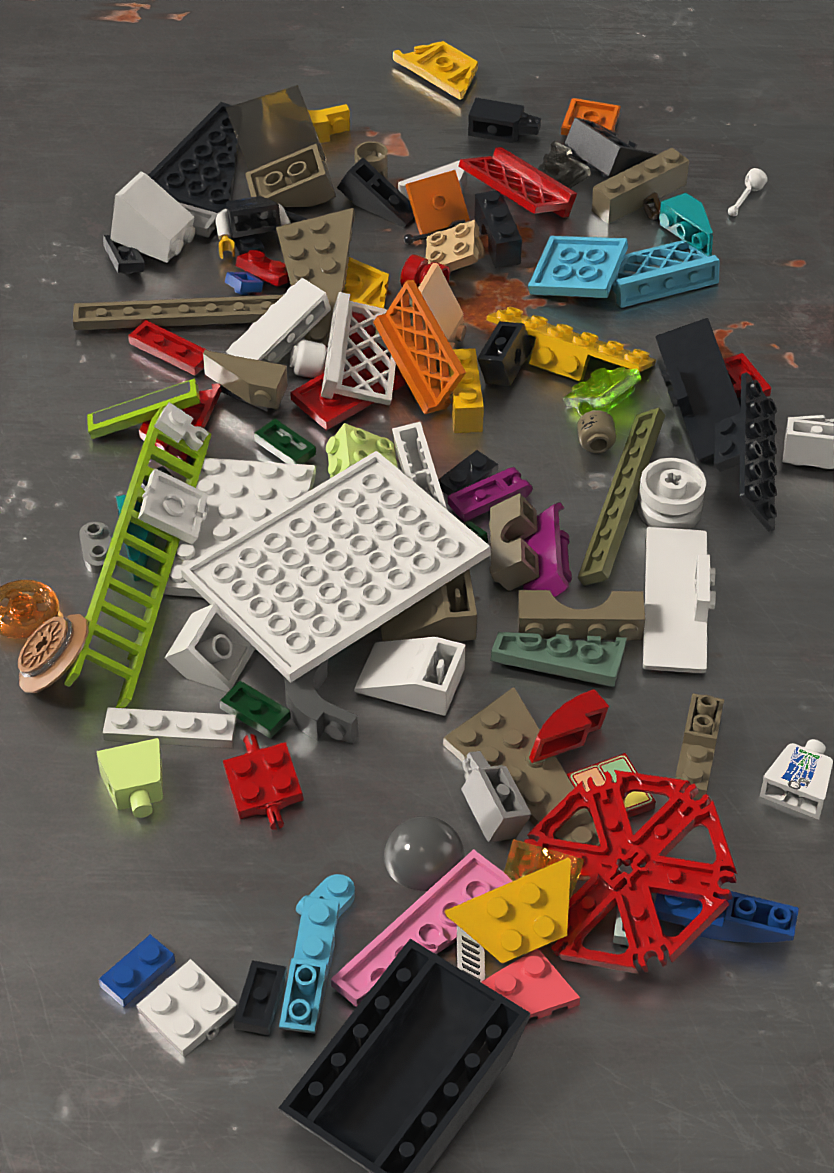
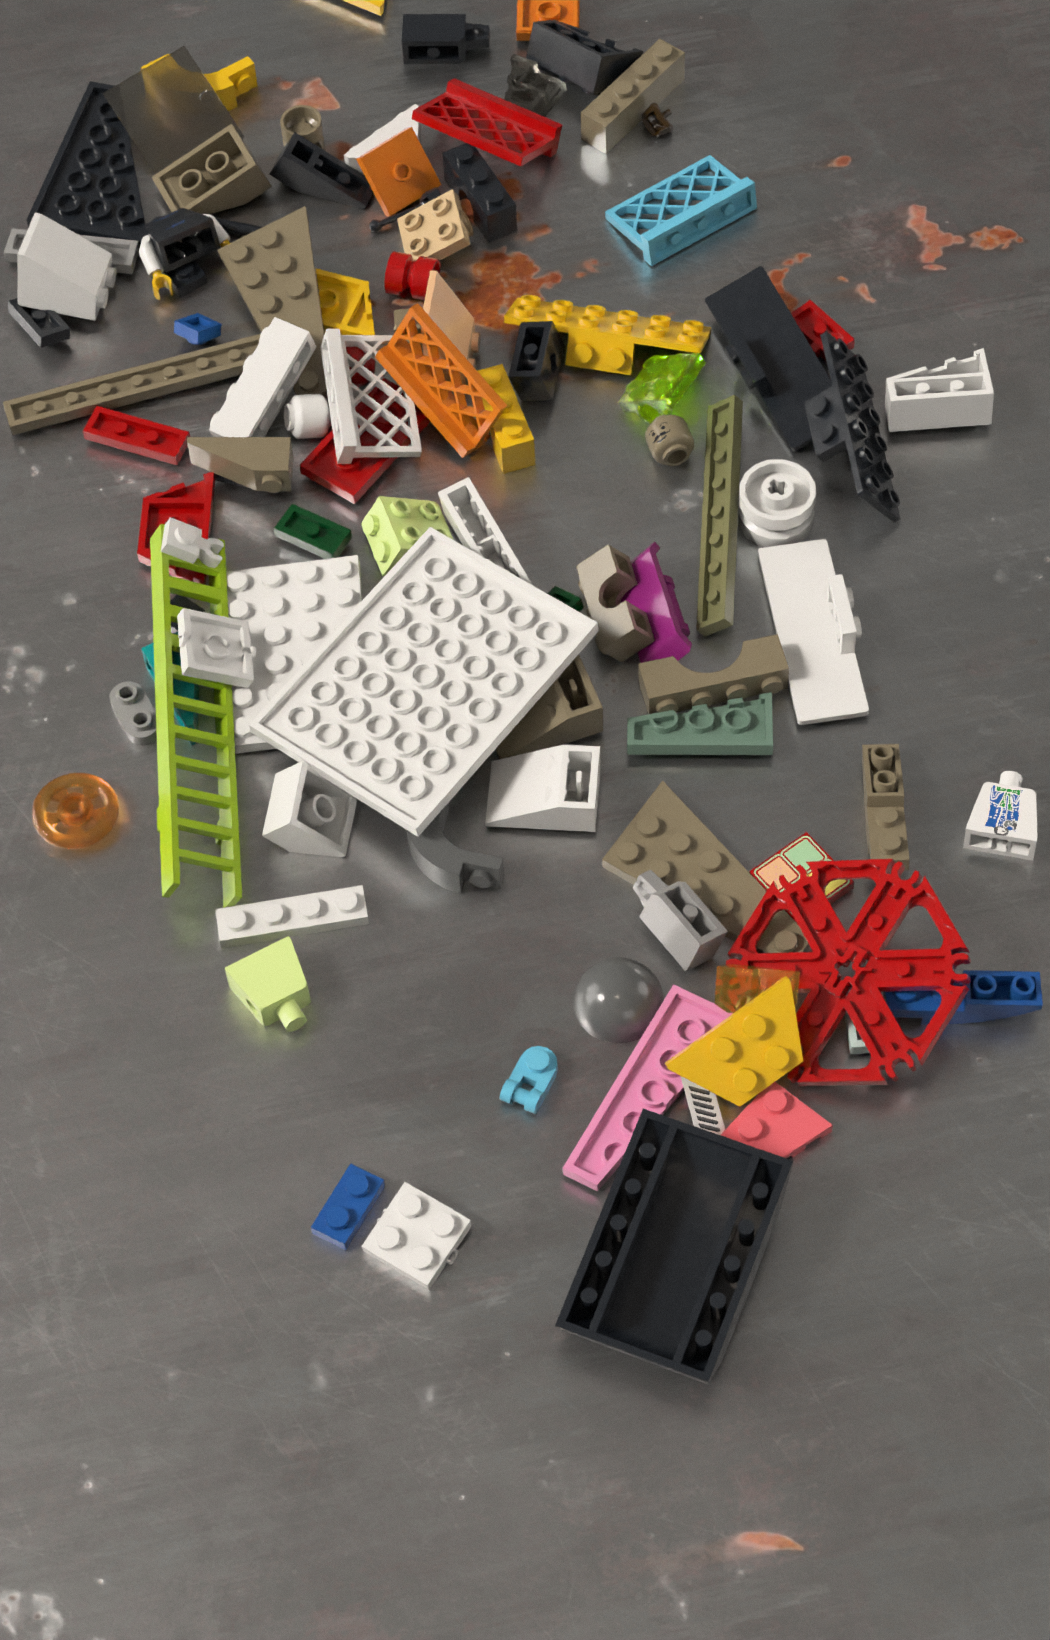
camera: 10 degrees left, 10 degrees up
medium nougat piece [18,614,89,693] -> none
tile [87,378,200,439] -> none
dark green plate [220,681,291,739] -> none
red plate [223,734,304,830] -> none
black plate [233,960,287,1035] -> none
red plate [235,250,290,287] -> none
medium azure slope [279,896,340,1034] -> none
black plate [438,450,498,496] -> none
magenta plate [447,467,533,522] -> none
medium azure plate [528,236,628,298] -> none
red slope [529,689,609,763] -> none
teal slope [659,193,713,257] -> none
white hinge [728,168,767,217] -> none

